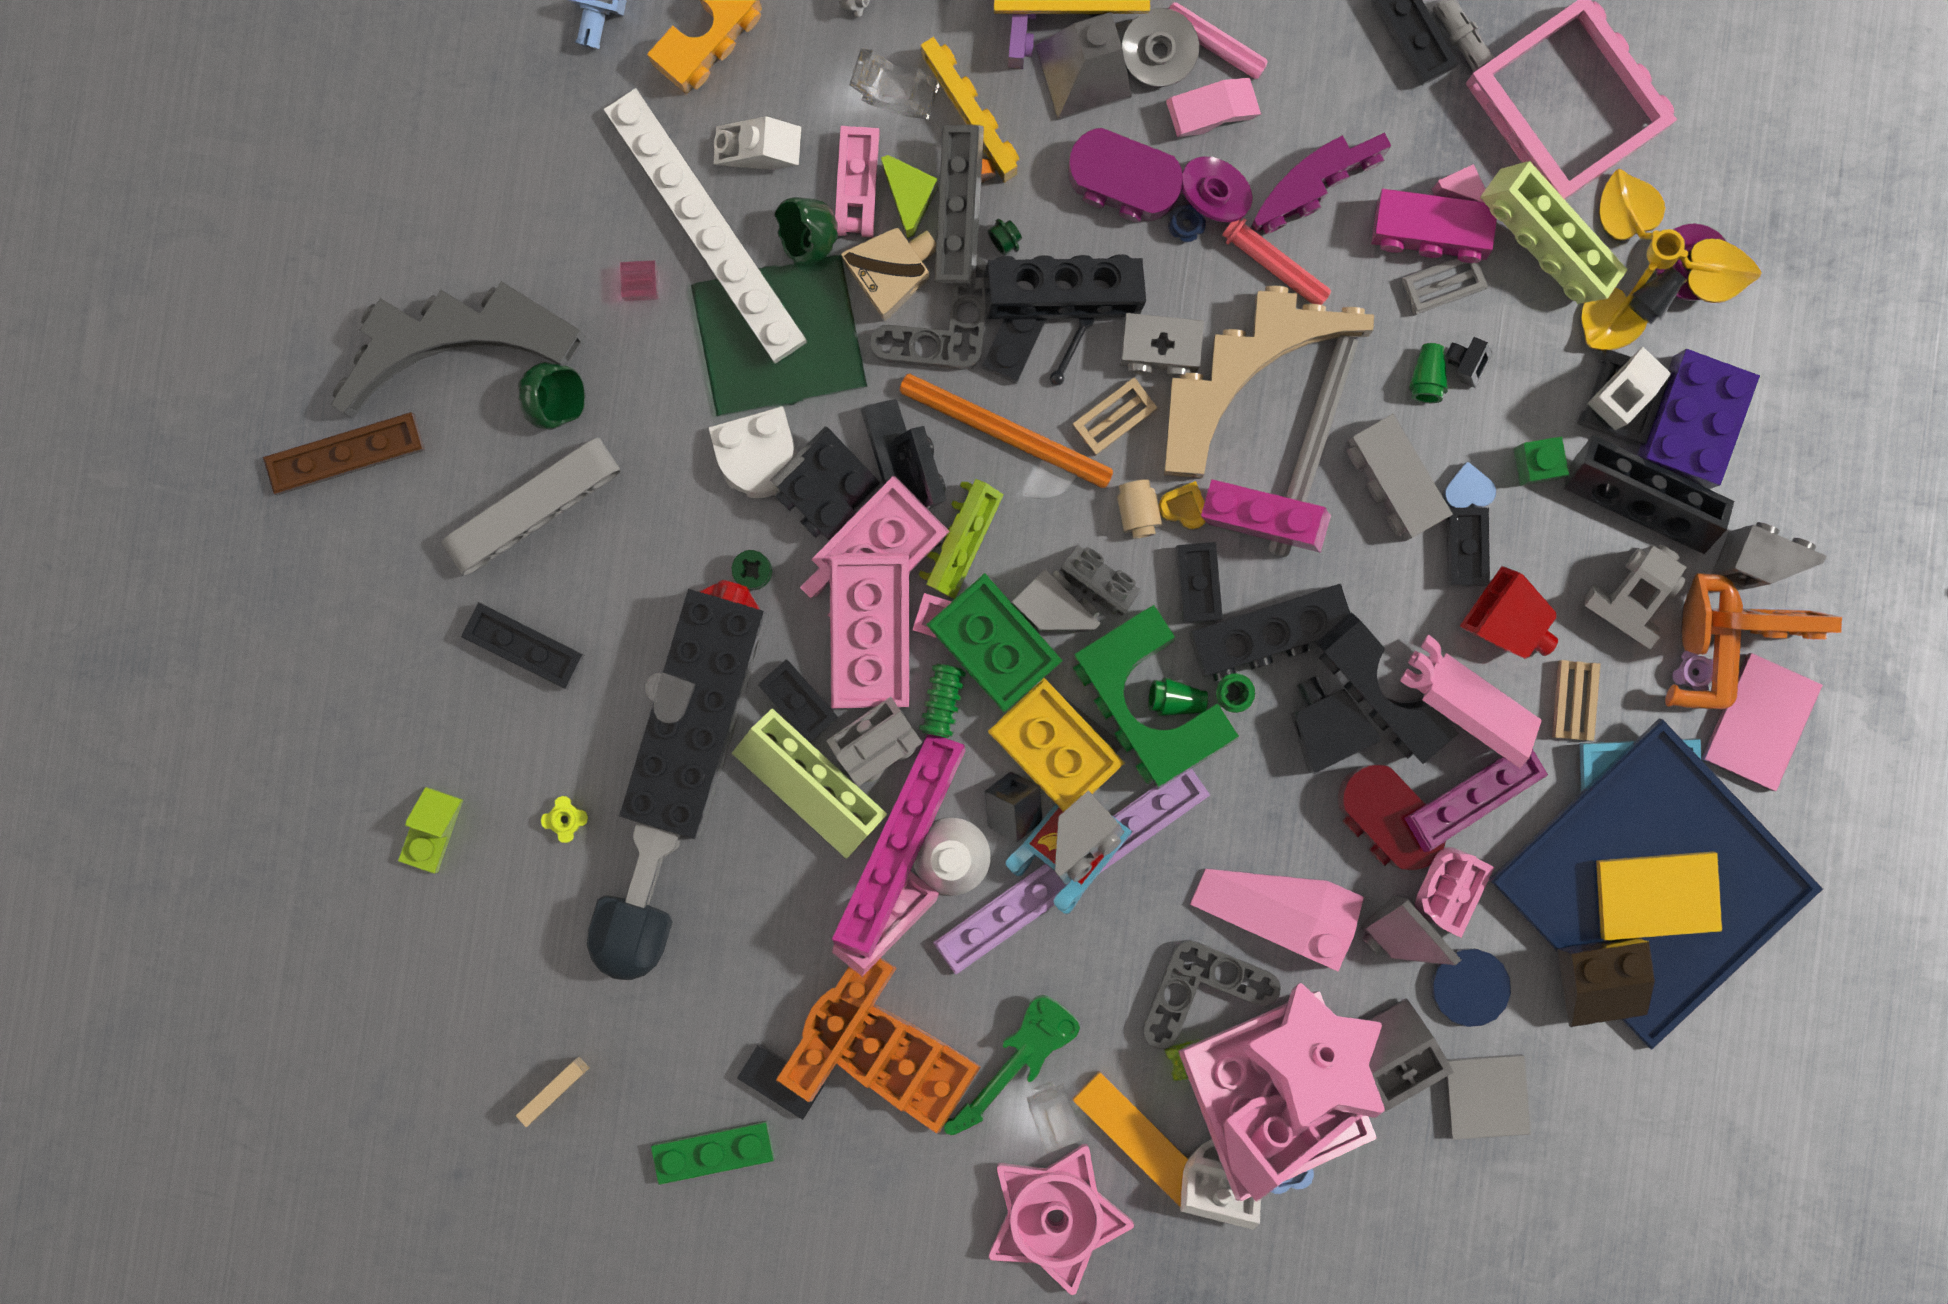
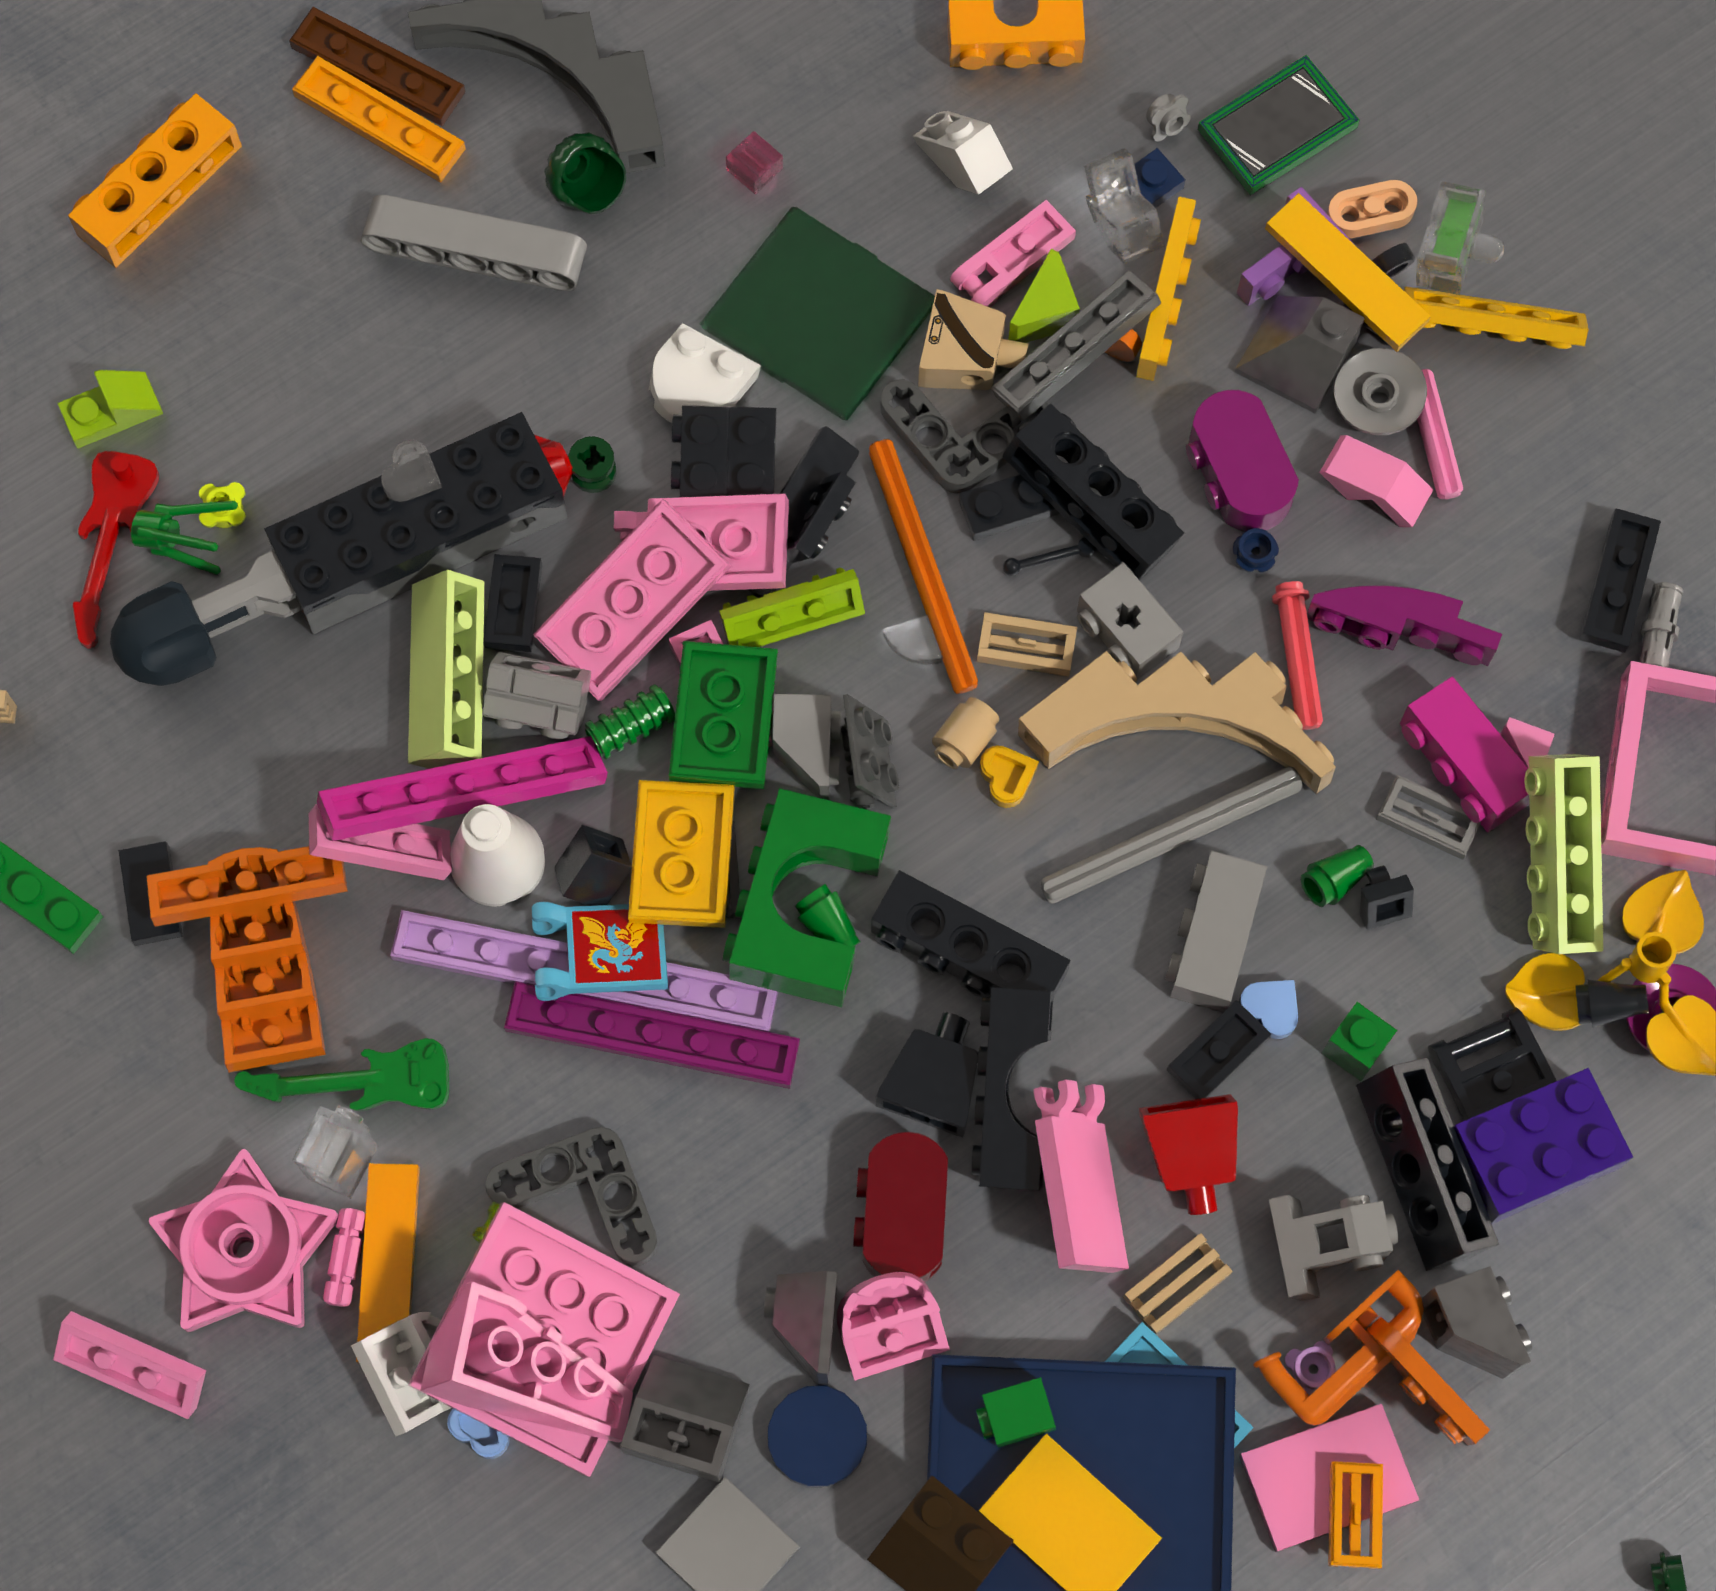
camera: 45 degrees right, 15 degrees down
black plate [461,602,585,690] -> none
white plate [604,88,807,364] -> none
dark green hair [774,197,838,266] -> none
dark green plate [987,219,1022,256] -> none
light grey slope [1055,790,1124,885] -> none
black plate [1176,542,1223,623] -> none
magenta dish [1182,156,1253,222] -> none
bright pink wedge [1190,869,1364,971] -> none
dark pink brick [1201,479,1331,553] -> none
green cone [1216,673,1255,713] -> none
bright pink plate [1244,983,1385,1131] -> none
magenta tile [1405,749,1548,852] -> none
white slope [1587,347,1671,430] -> none
none -> light orange brick [68,93,242,268]
none -> red piece [73,451,159,649]
none -> green plant [131,501,238,575]
none -> light orange tile [292,56,466,183]
none -> bright pink axle [323,1208,365,1307]
none -> magenta tile [504,982,800,1089]
none -> green brick [976,1377,1056,1448]
none -> dark blue plate [1121,148,1186,212]
none -> light orange tile [1328,1461,1383,1569]

